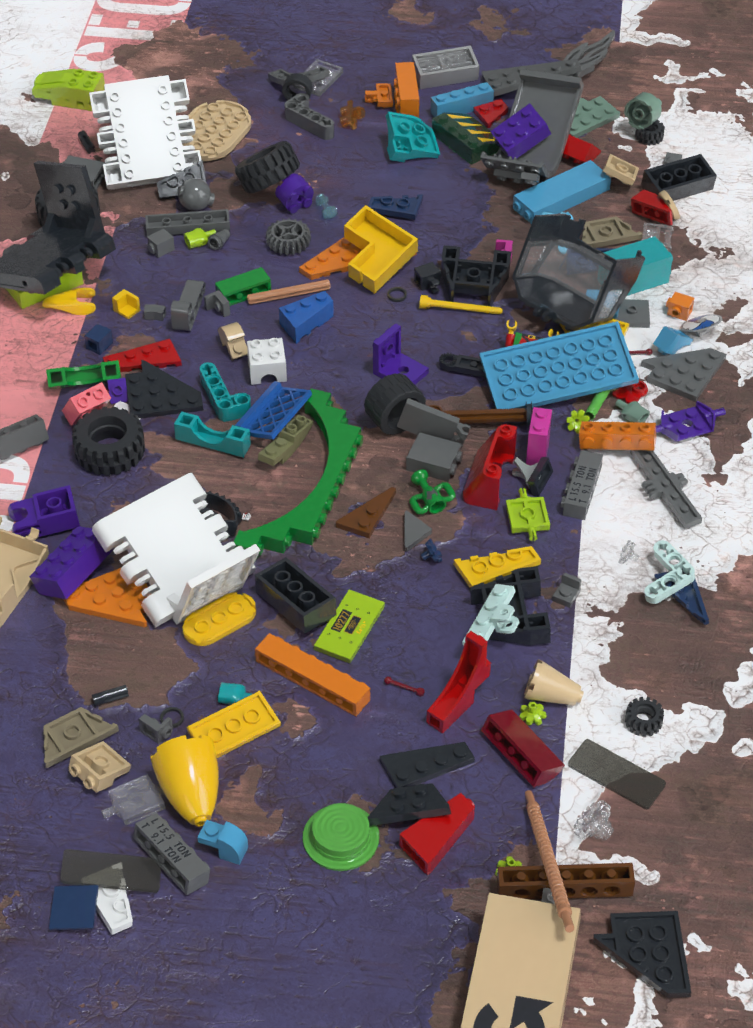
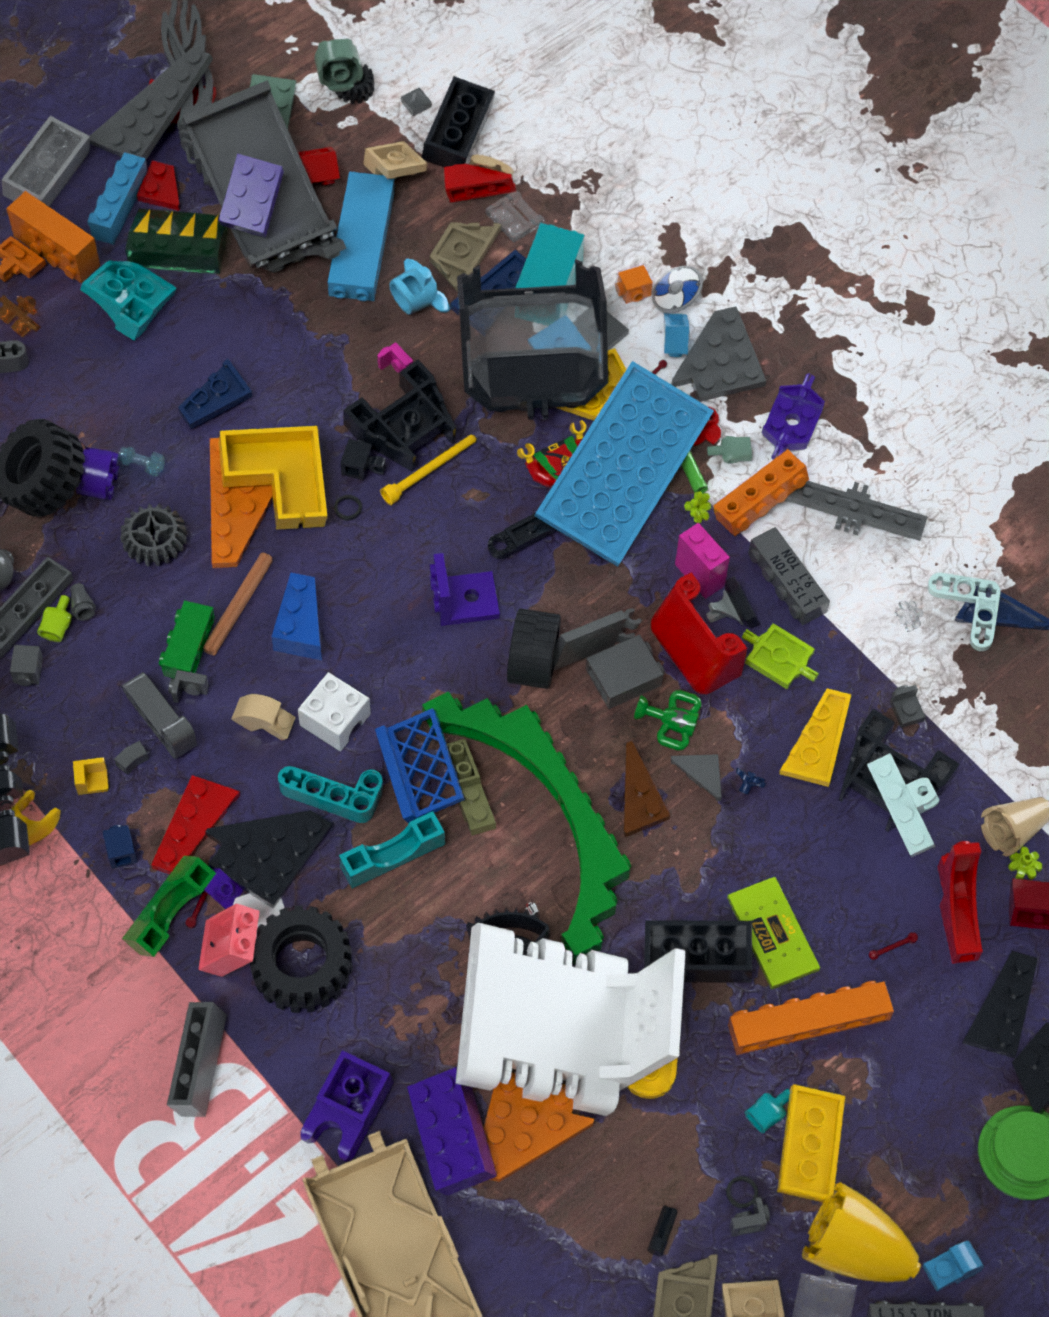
camera: 50 degrees left, 15 degrees up
reddish brown piece [429,401,533,427] -> none

